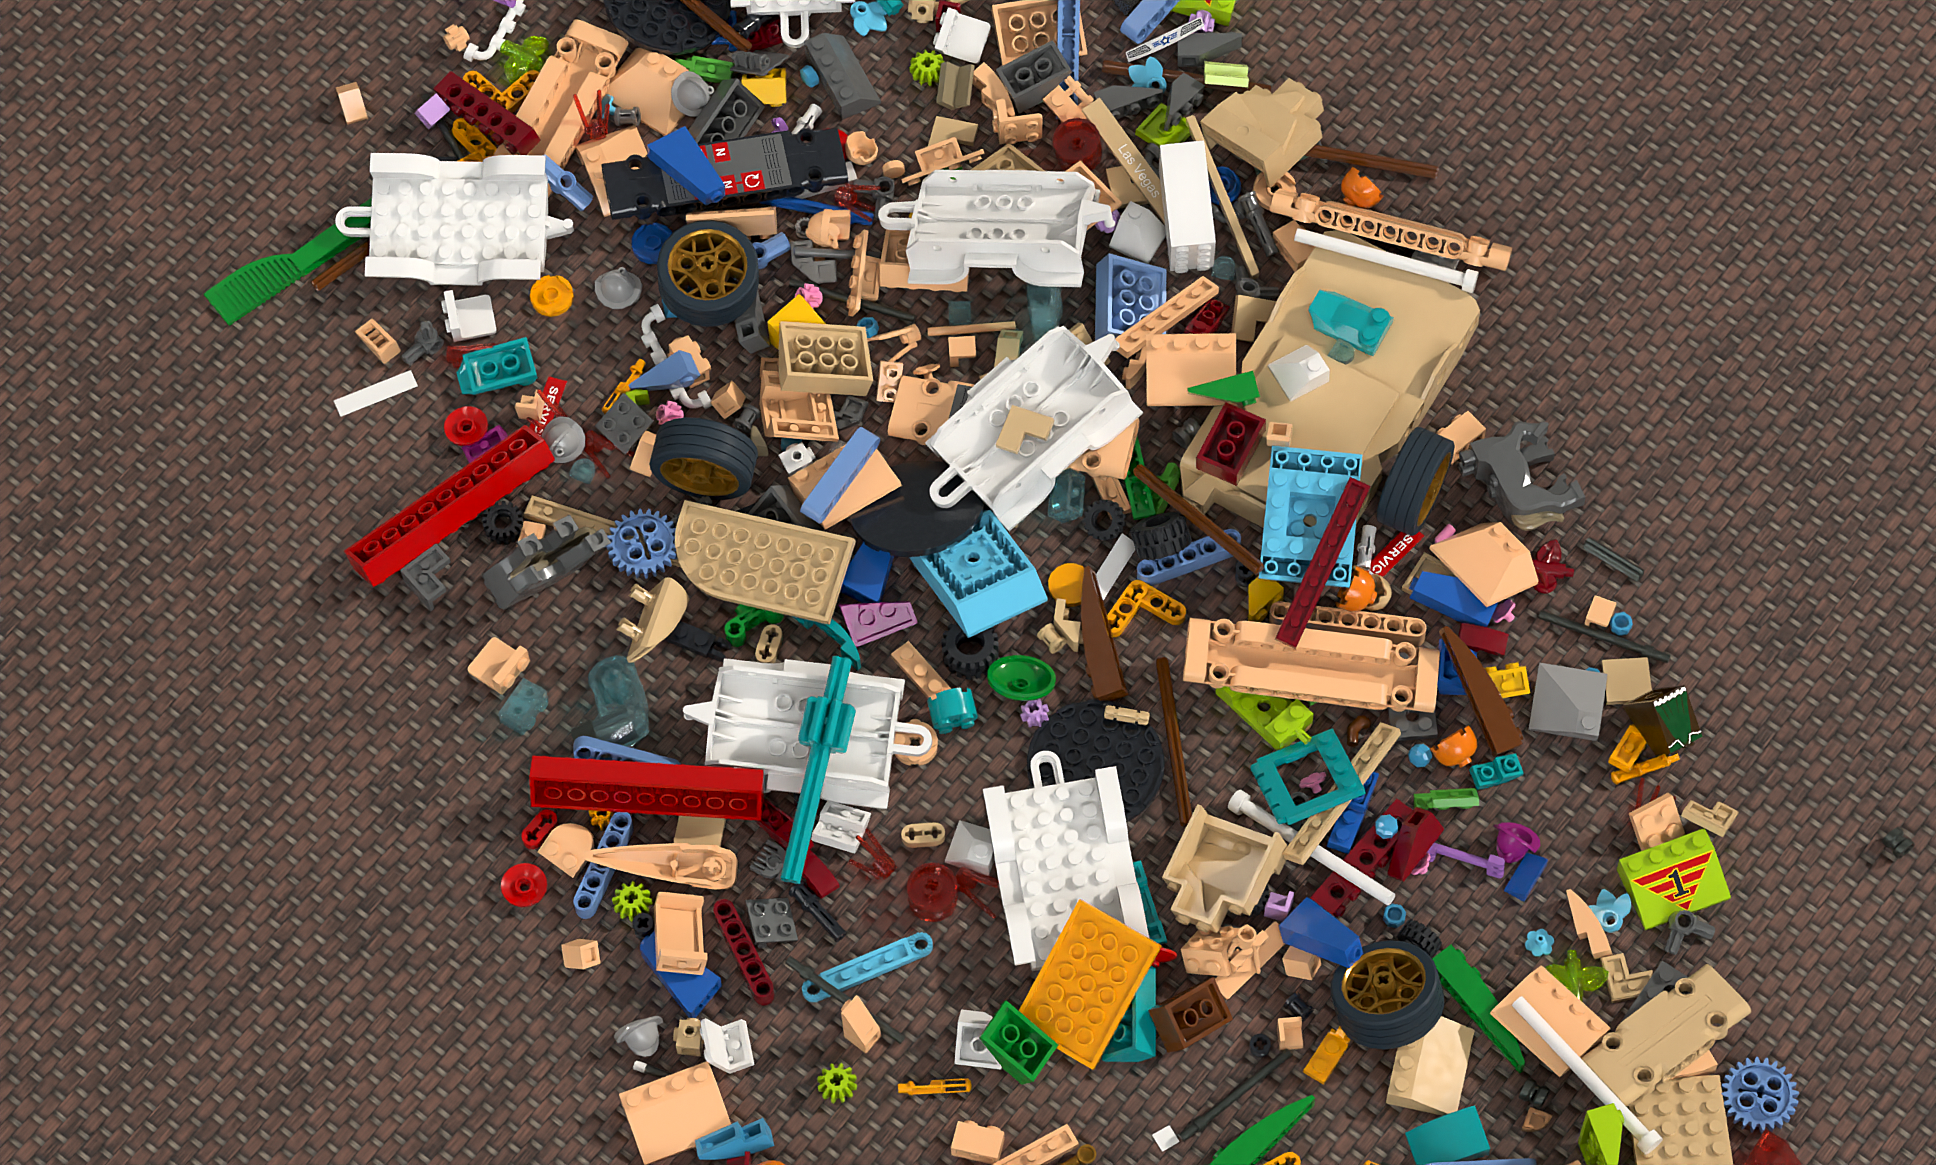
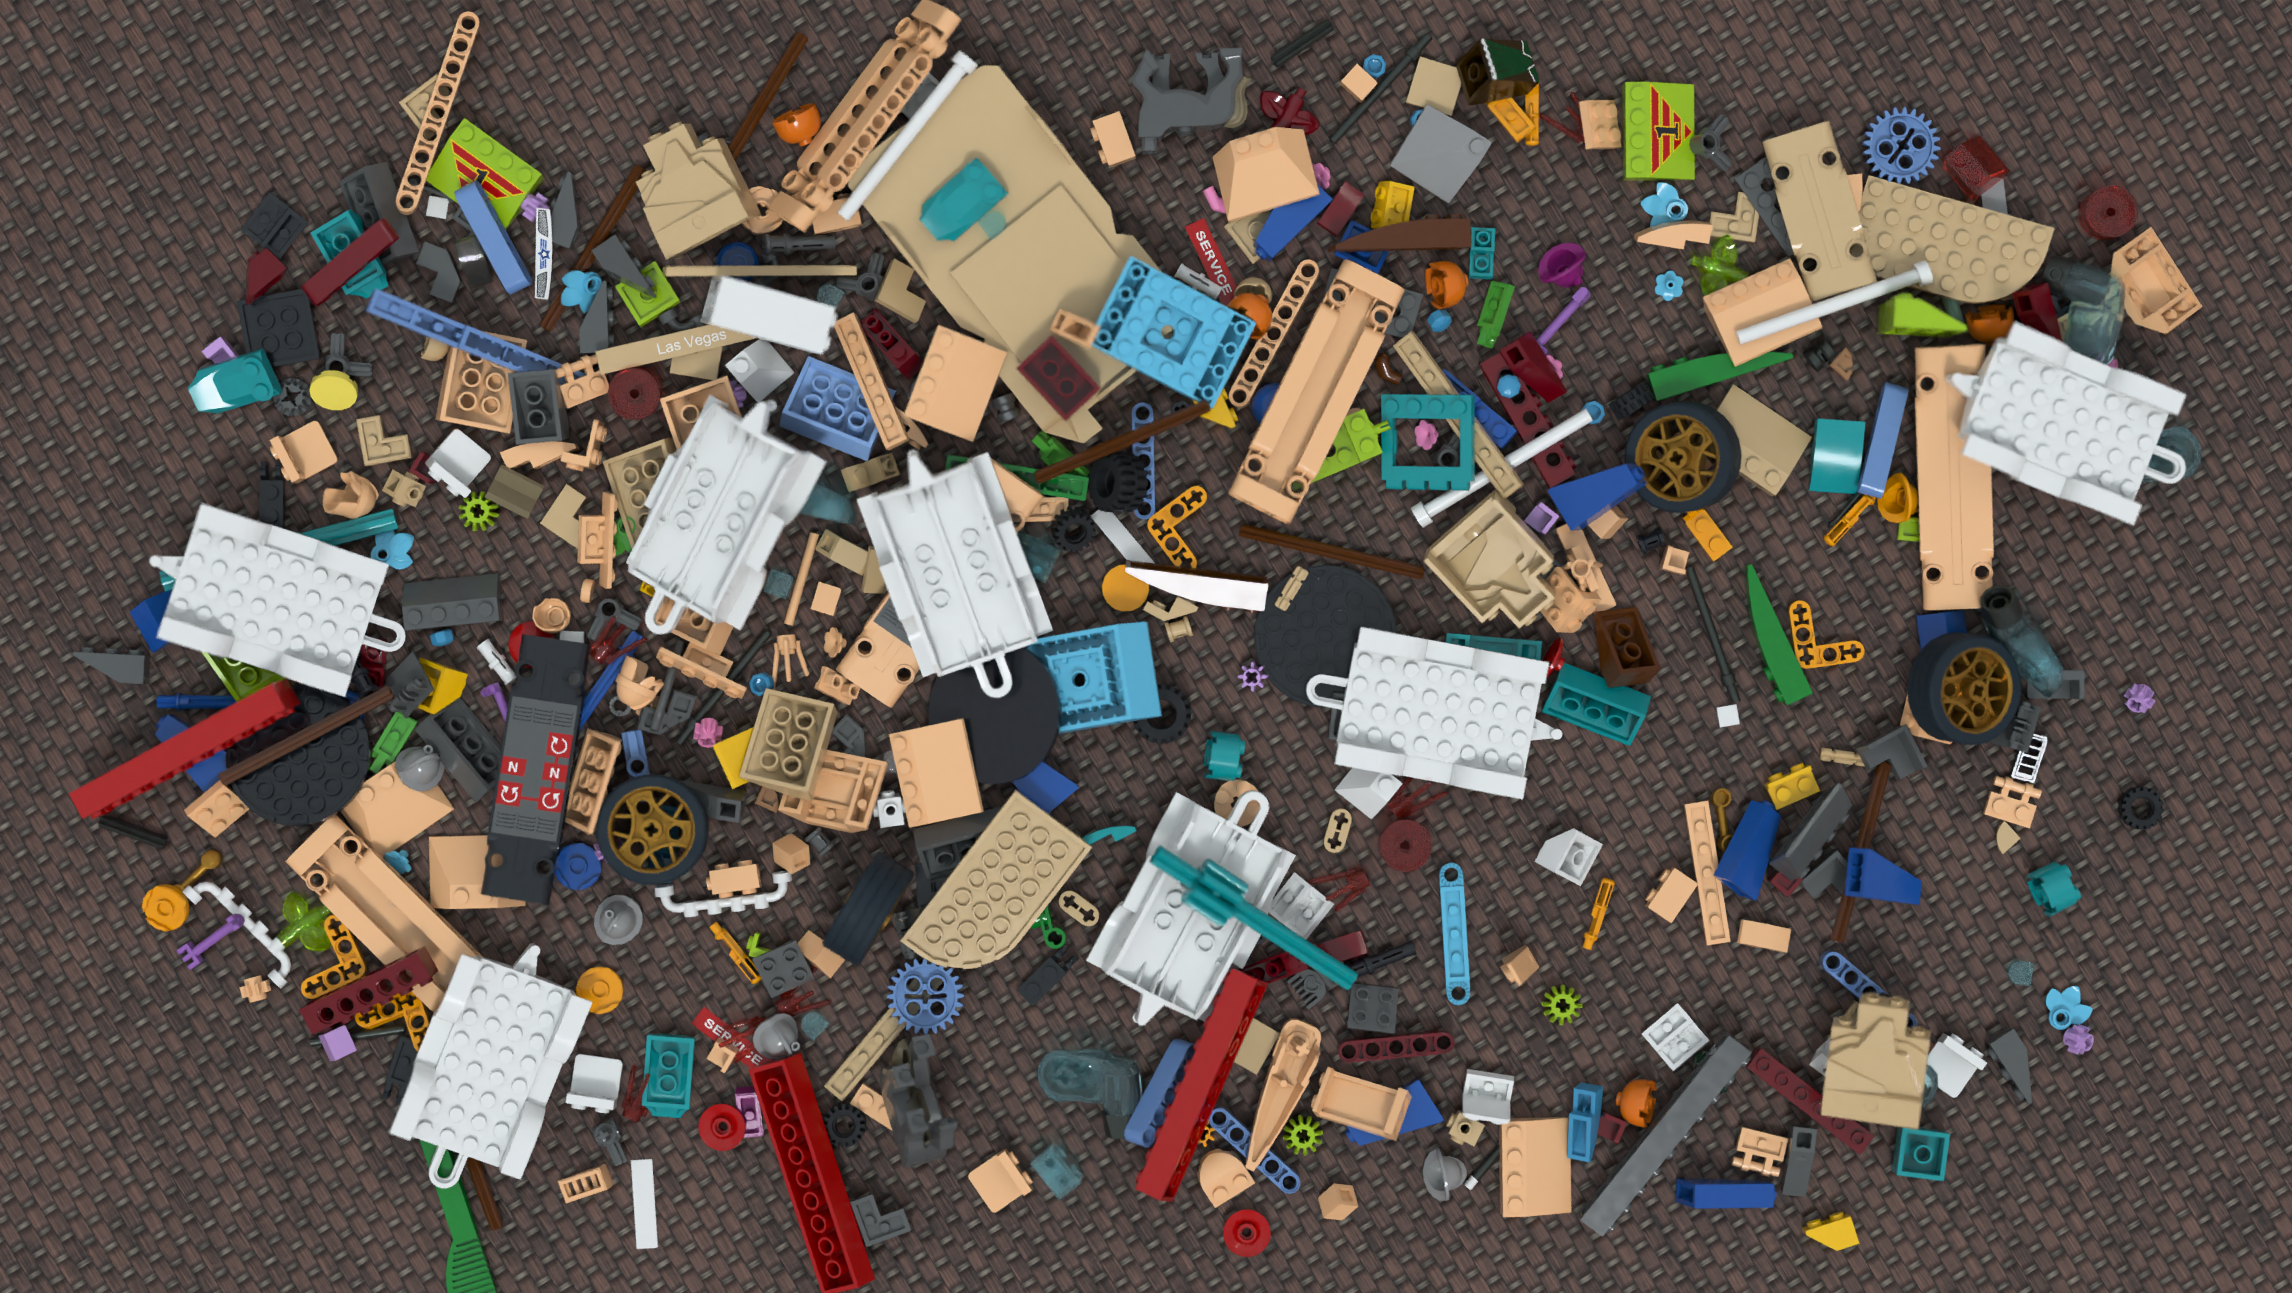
camera: 75 degrees left, 25 degrees up
light nougat slope [336,82,368,125] -> none
red beam [521,809,558,849] -> none
medium blue piece [542,154,593,211] -> none
clear red plant [573,90,610,140] -> none
dark grey bush [614,107,641,126] -> none
tan piece [616,578,690,663] -> none
medium blue slope [629,350,701,391] -> none
black bush [632,913,655,940] -> none
blue slope [647,126,725,205] -> none
bright pink gear [656,401,684,425] -> none
dark tan slope [751,426,768,456] -> none
pearl dark grey bar [785,956,905,1044] -> none
medium blue beam [800,427,880,524] -> none
wing [839,601,918,647] -> none
light nougat plate [891,641,951,700] -> none
green slope [979,1000,1058,1085] -> none
green dish [987,655,1056,701] -> none
tan tile [996,405,1054,454] -> none
light orange plate [1019,899,1162,1070] -> none
green slope [1187,371,1260,407] -> none
yellowish green slope [1204,61,1249,87] -> none
black bush [1249,1034,1271,1057] -> none
white slope [1268,345,1330,402] -> none
dark red tile [1275,477,1371,649] -> none
black wheel [1376,427,1455,536] -> none
blue slope [1504,853,1548,902] -> none
tan tile [1681,800,1738,837] -> none

